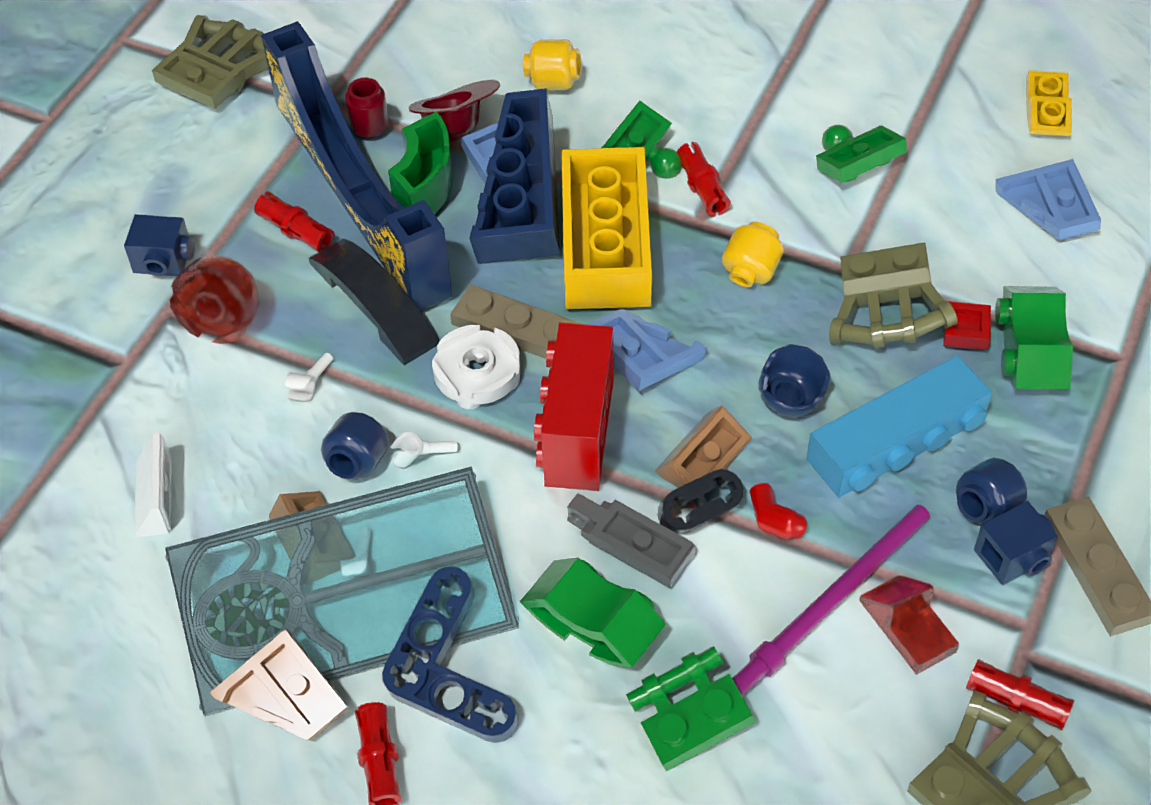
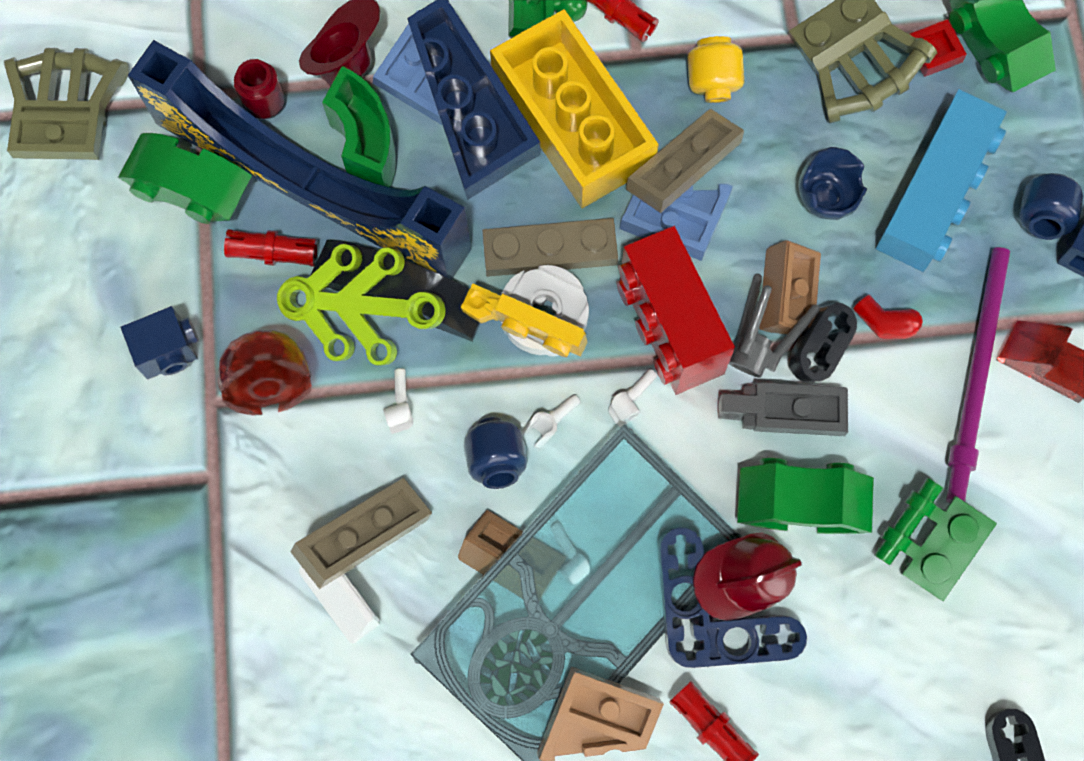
camera: 30 degrees left, 20 degrees up
none -> green brick [117,133,252,224]
none -> lime plant [277,244,445,366]
none -> dark tan plate [290,478,432,590]
none -> yellow hinge [461,284,587,357]
none -> white hand [608,369,657,427]
none -> dark tan plate [626,109,744,213]
none -> dark red piece [693,532,802,621]
none -> dark grey plant [729,273,820,378]

